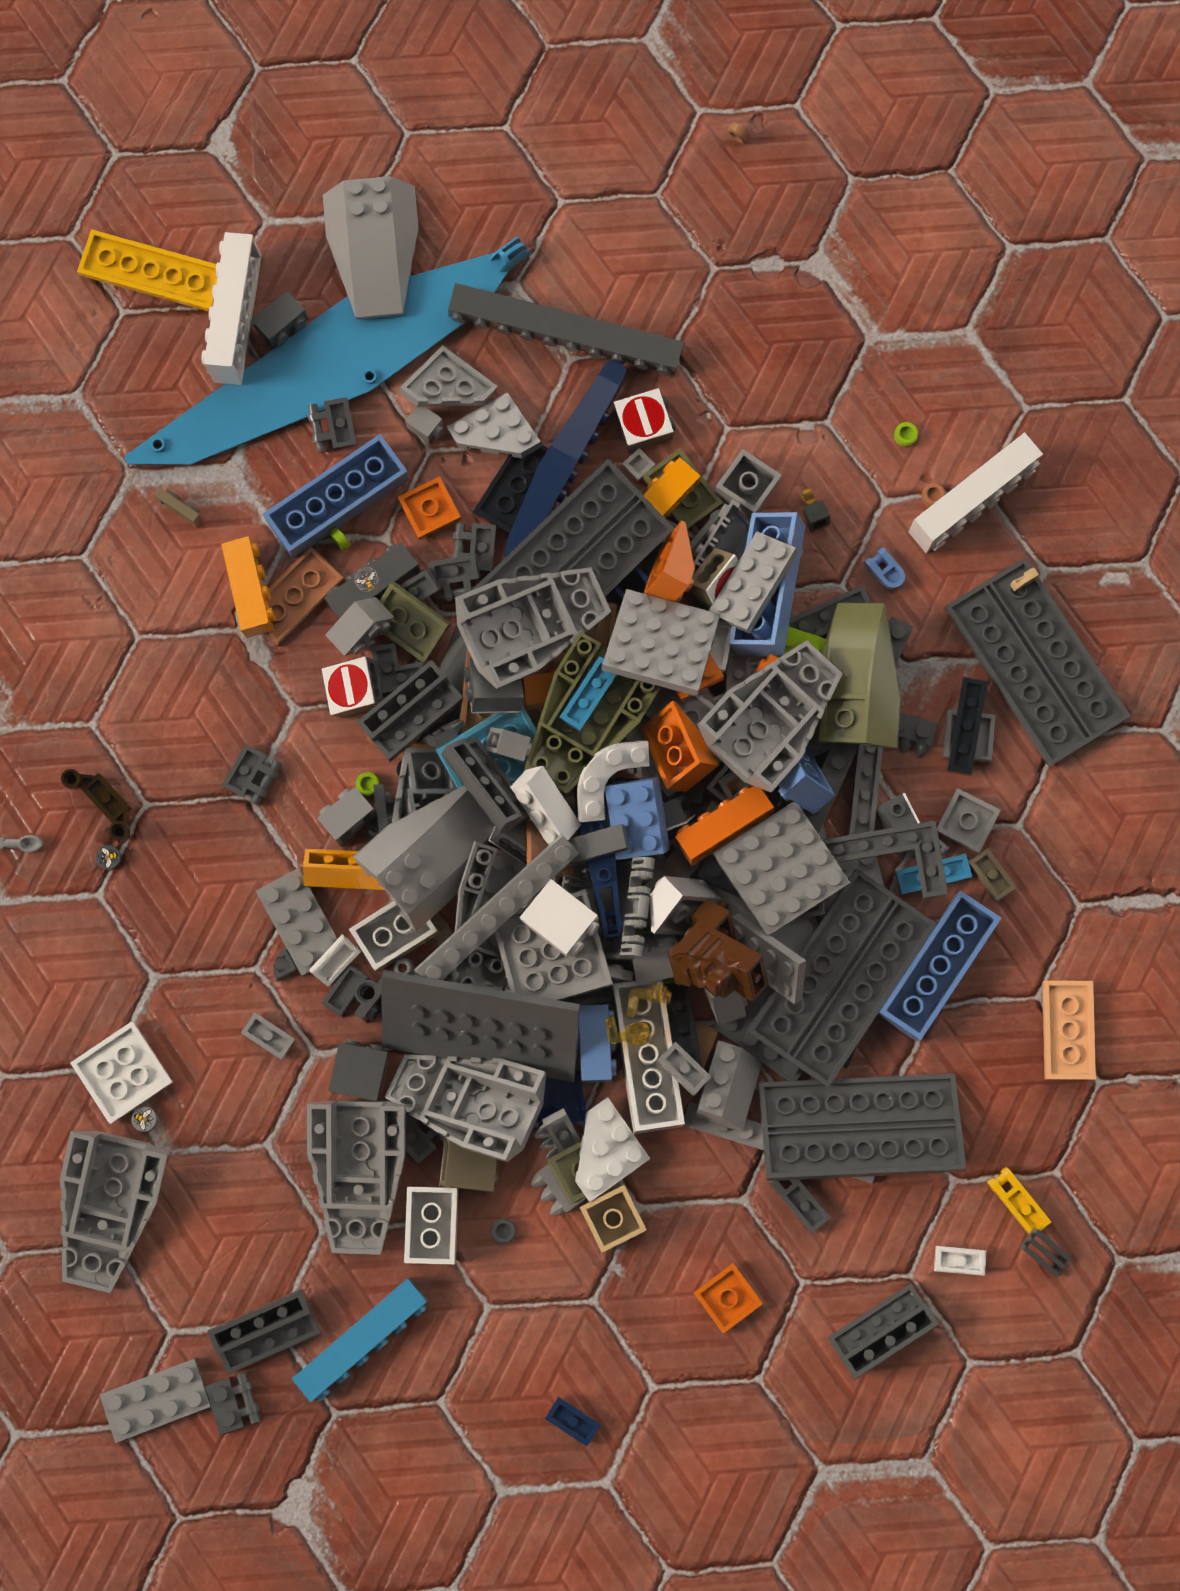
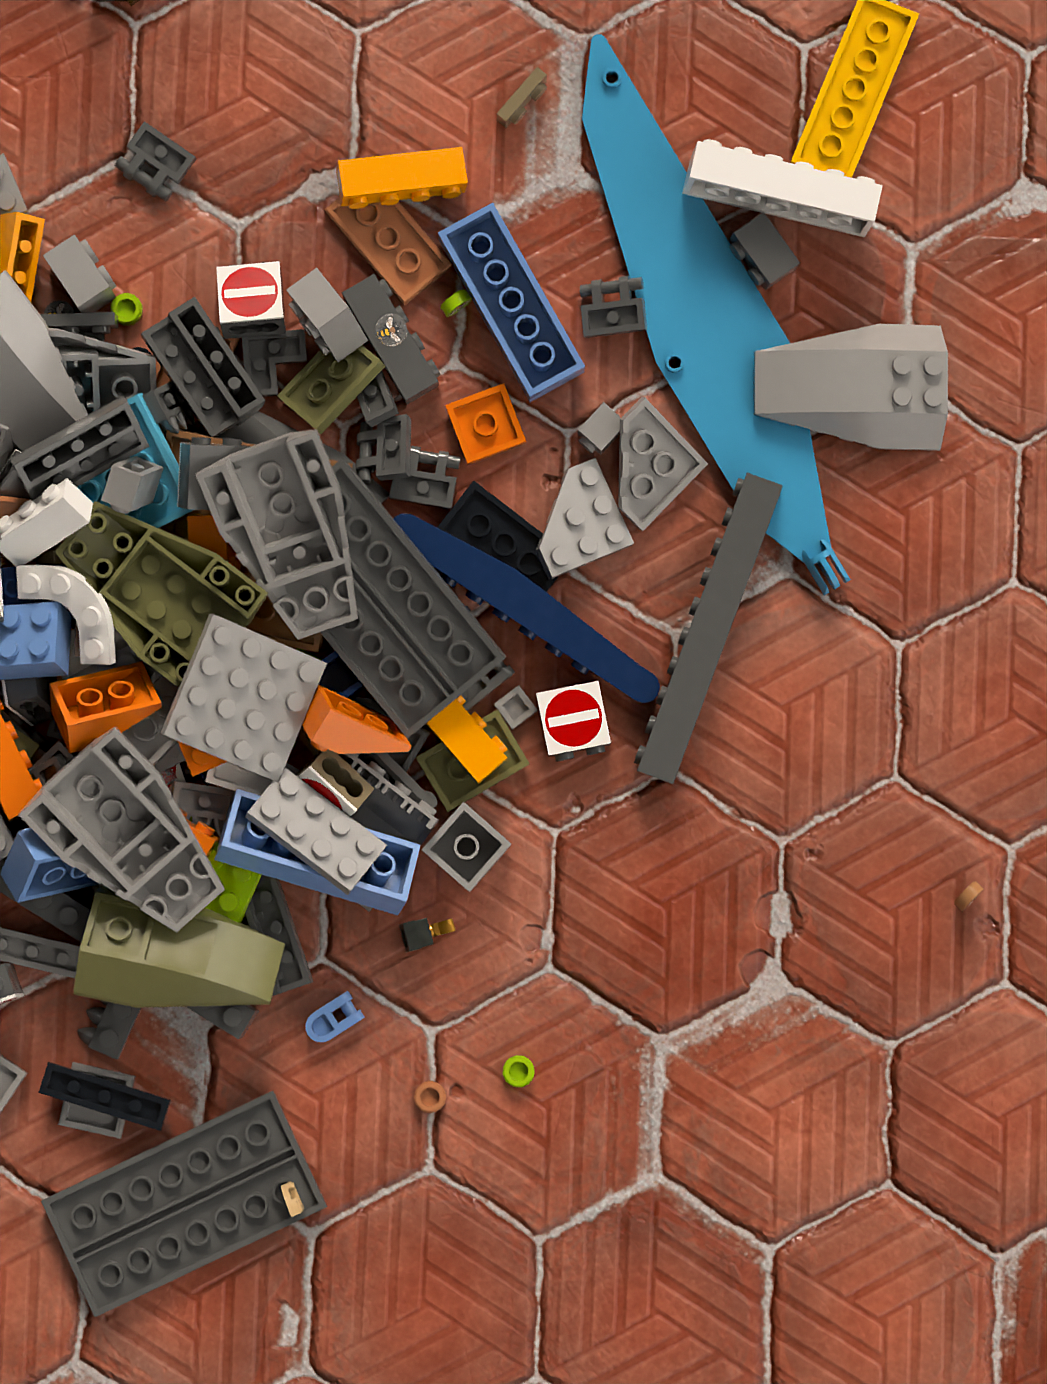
camera: 95 degrees right, 5 degrees up
dark azure plate [560,656,617,732] -> none
white brick [908,432,1043,553] -> none

